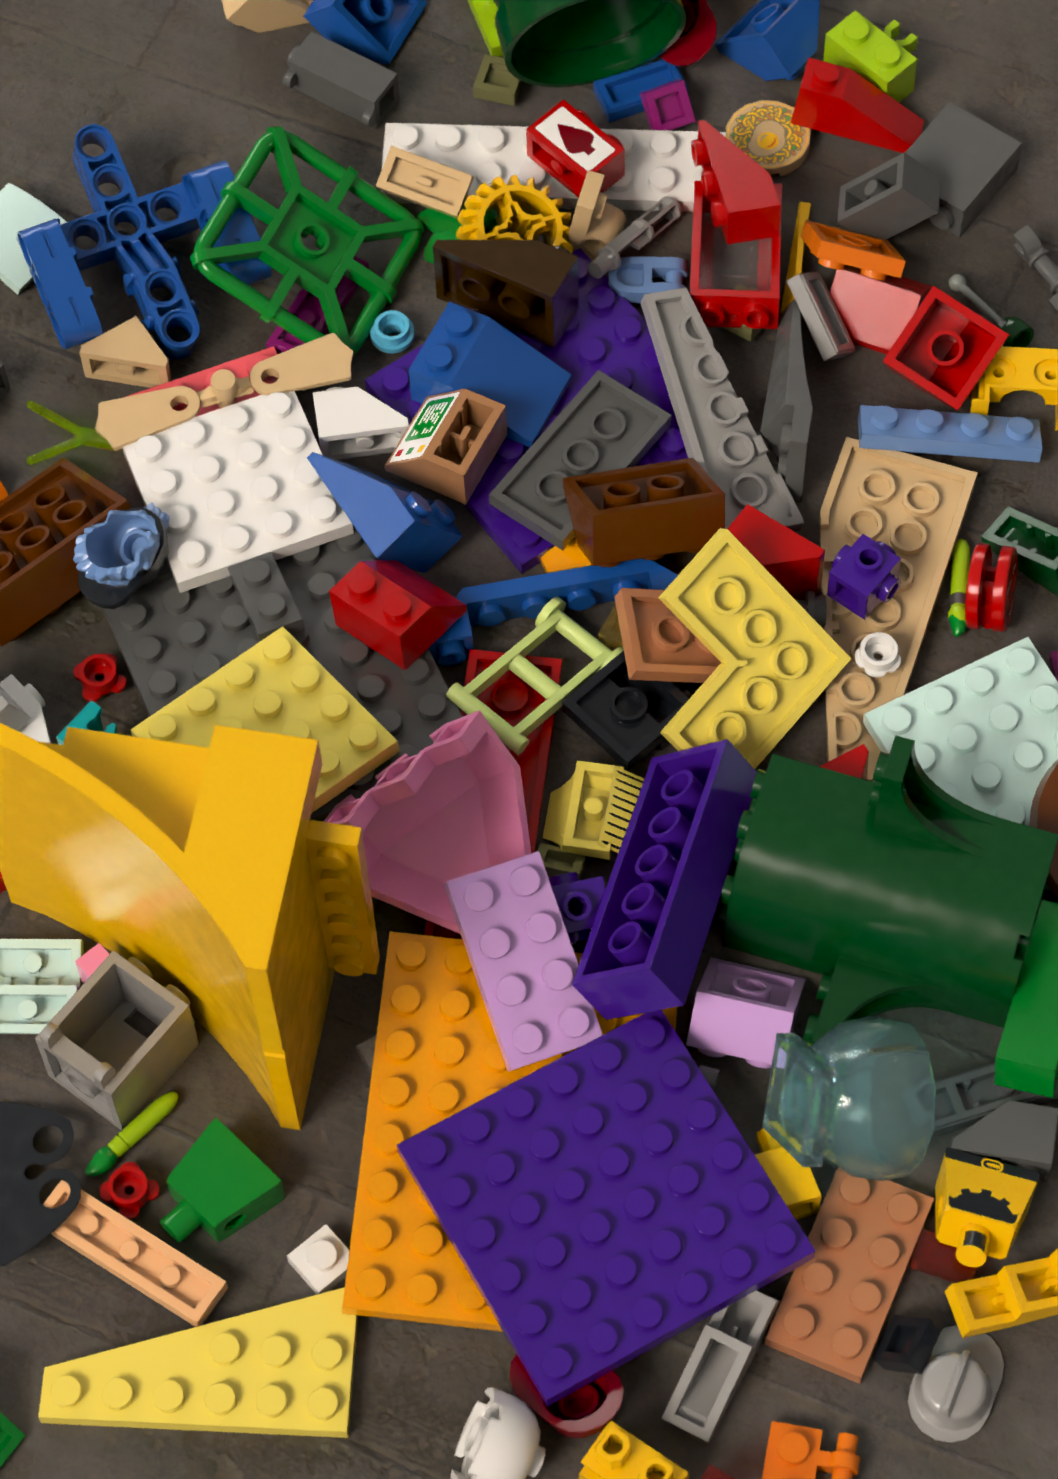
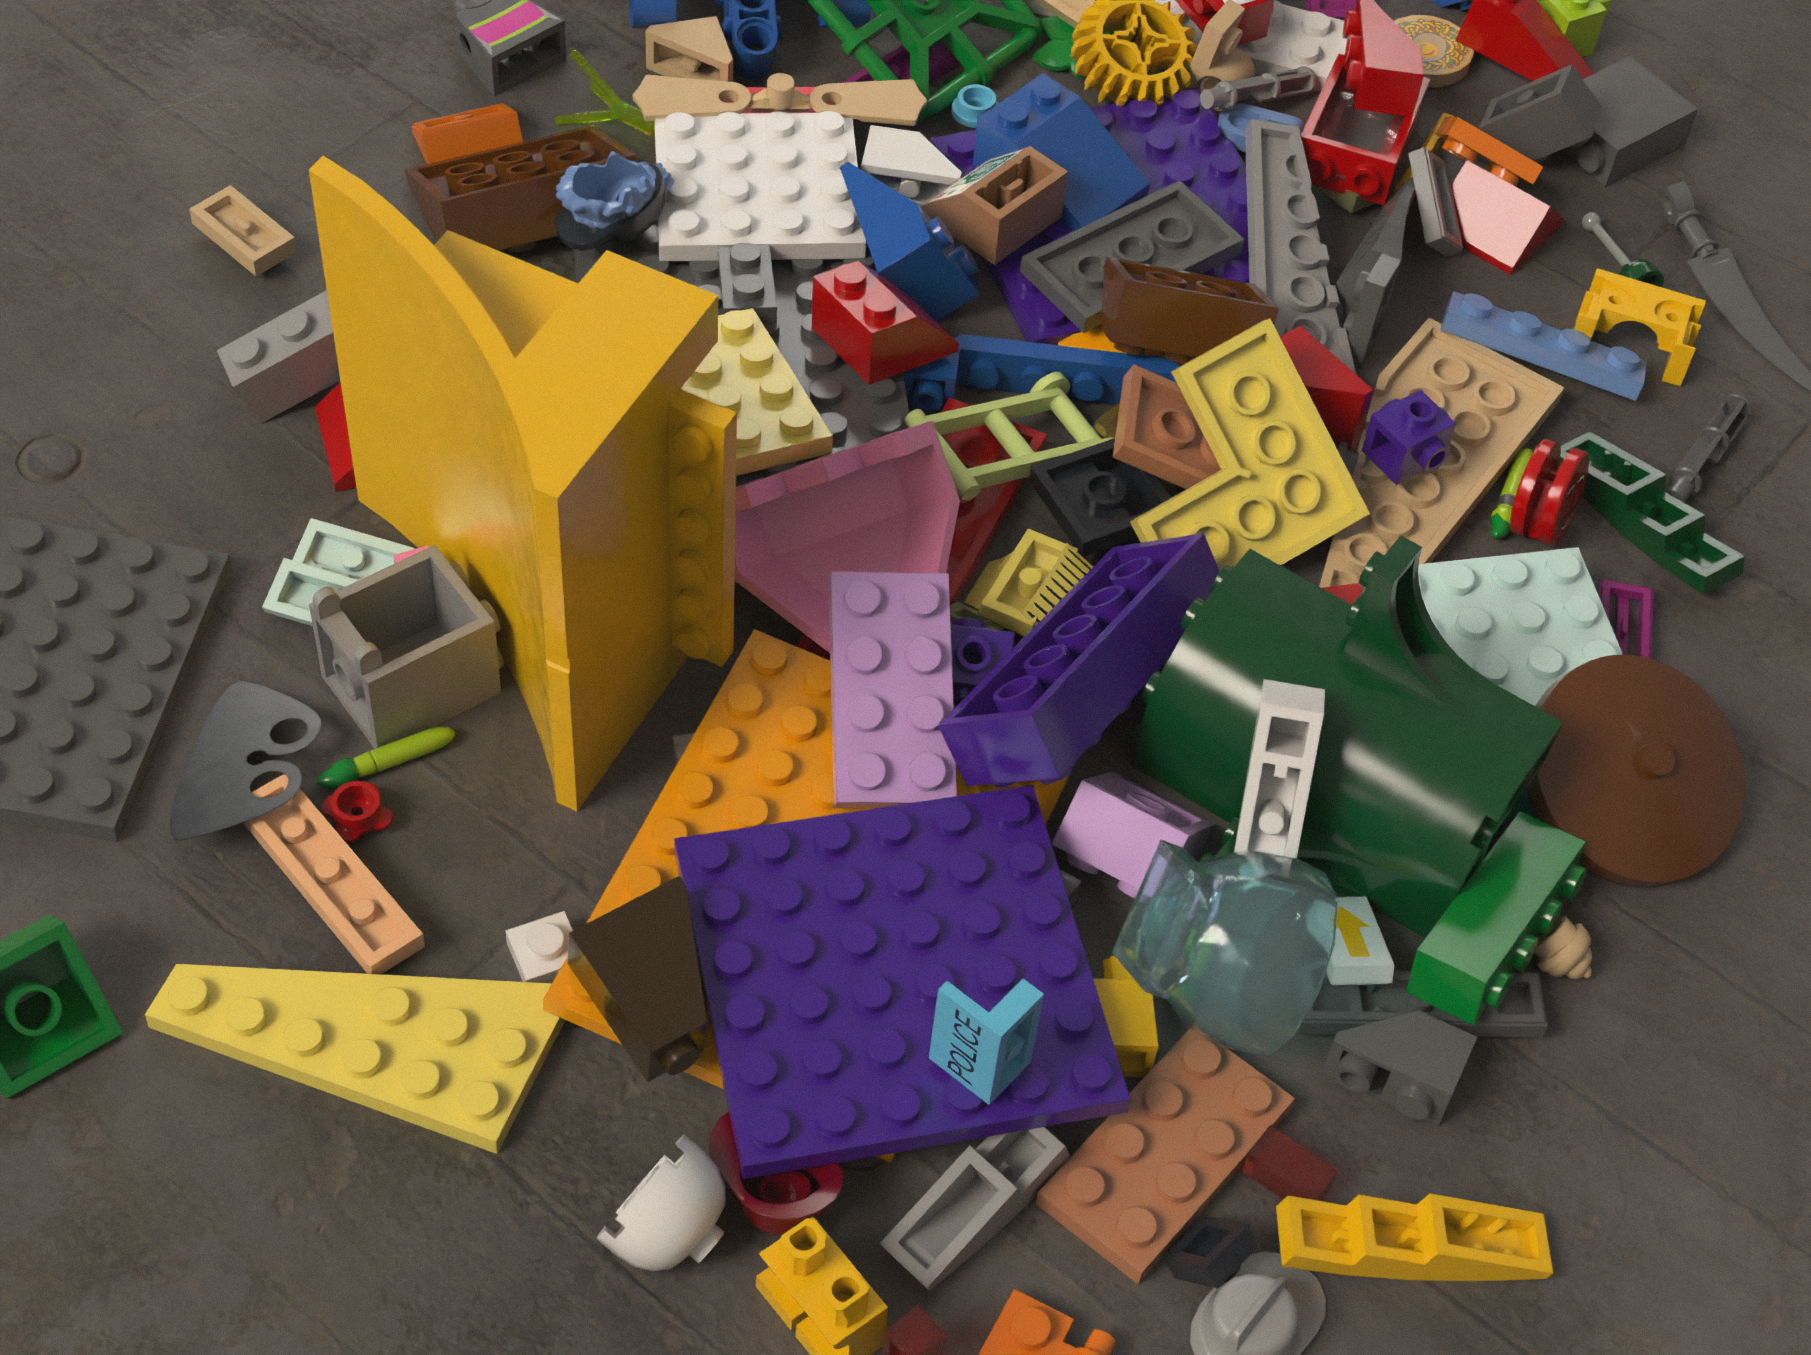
camera: 10 degrees right, 10 degrees down
green torso [160,1117,286,1244] -> none
dark brown slope [433,240,579,348] -> none
white plate [855,632,901,678] -> none
red slope [883,285,1009,411] -> none
yellow torso [935,1147,1040,1267] -> none
none -> dark brown slope [568,876,707,1082]
none -> medium azure panel [929,978,1044,1105]
none -> white slope [1230,679,1325,885]
none -> white tile [1305,897,1395,985]

